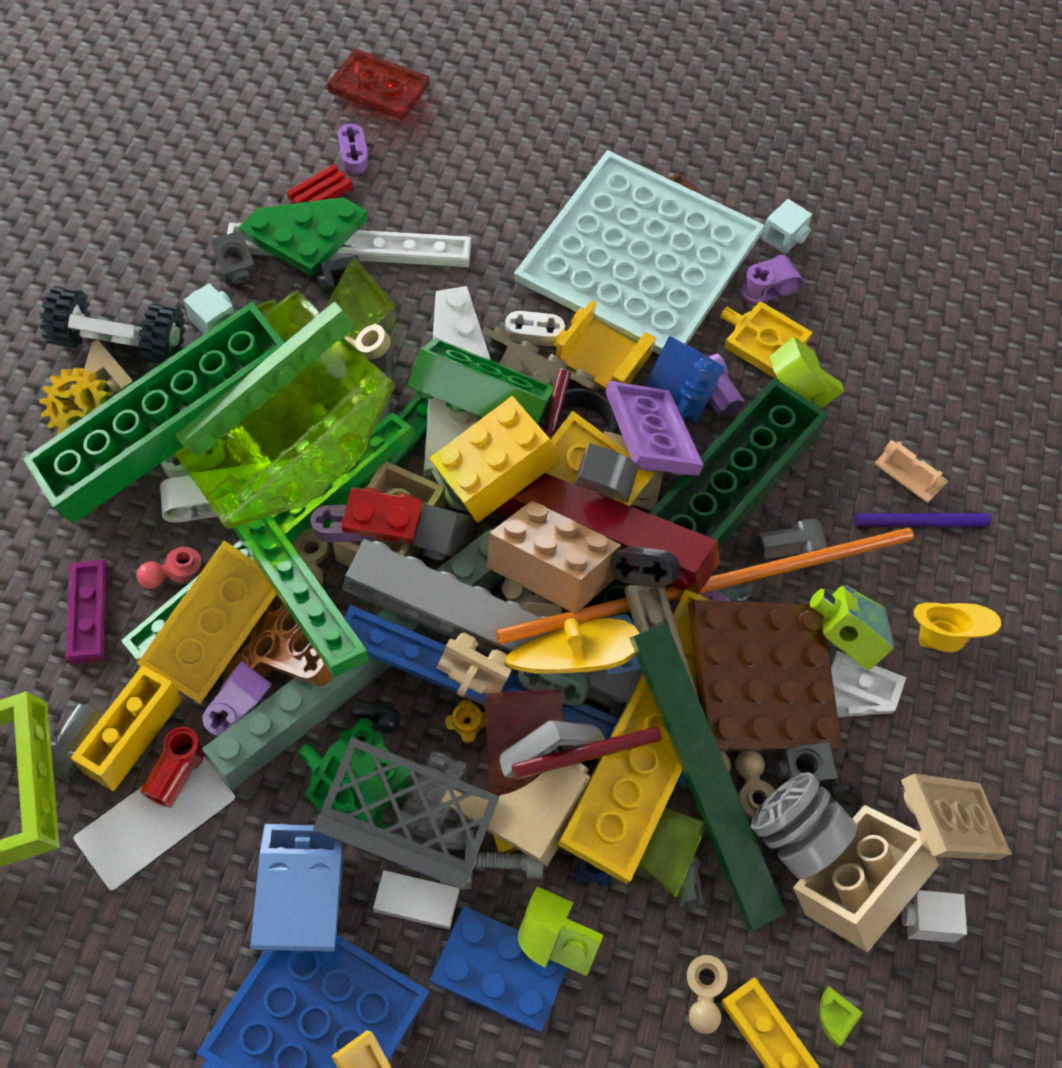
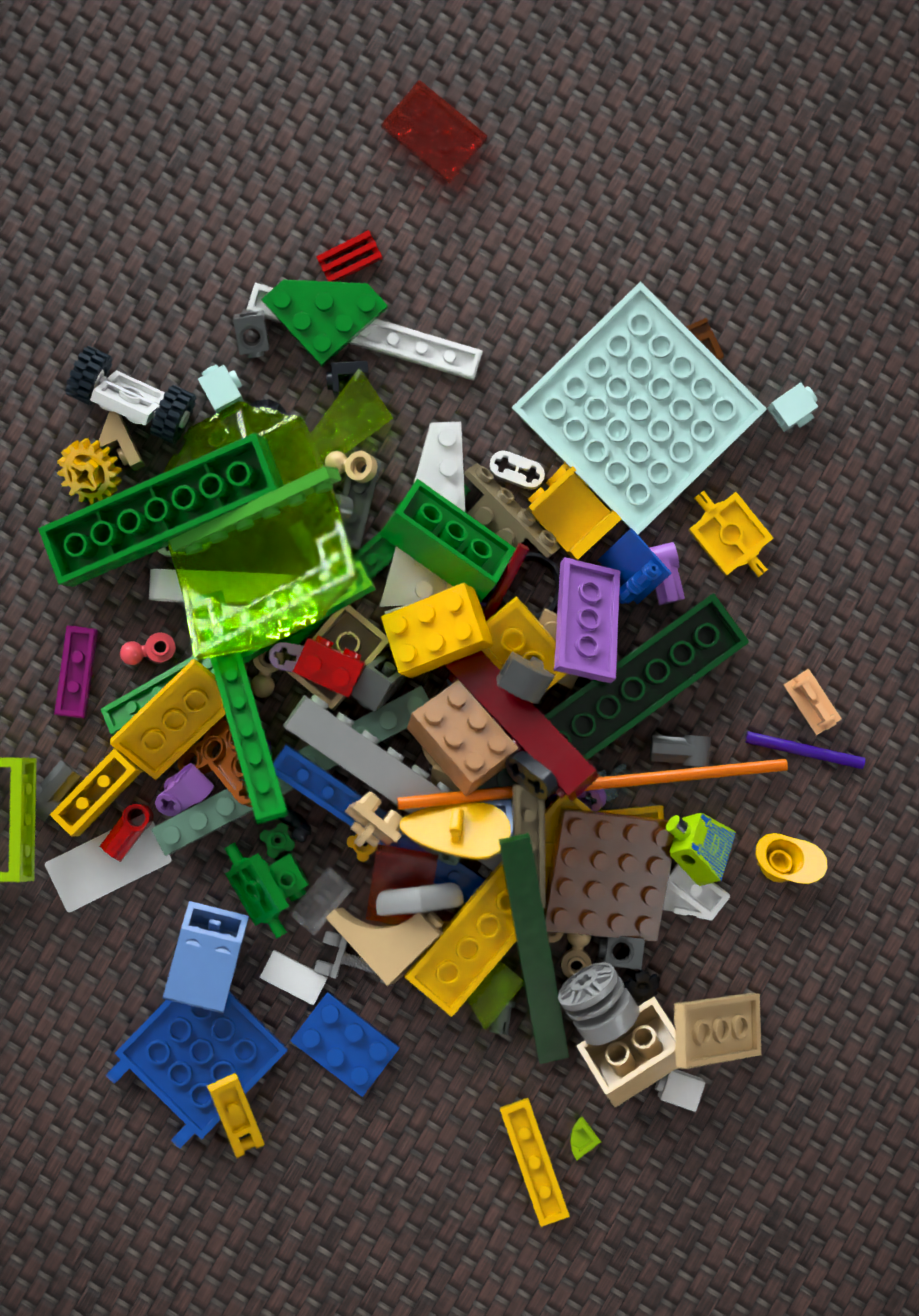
camera: 15 degrees right, 25 degrees up
dark grey fence [313,737,500,890] -> none
medium lavender beam [338,124,369,174] -> none
dark red bar [511,726,662,780] -> none
lime brick [517,886,603,976] -> none
tan plate [687,955,728,1034] -> none
medium lavender piece [741,255,803,305] -> none
lime brick [770,337,844,409] -> none

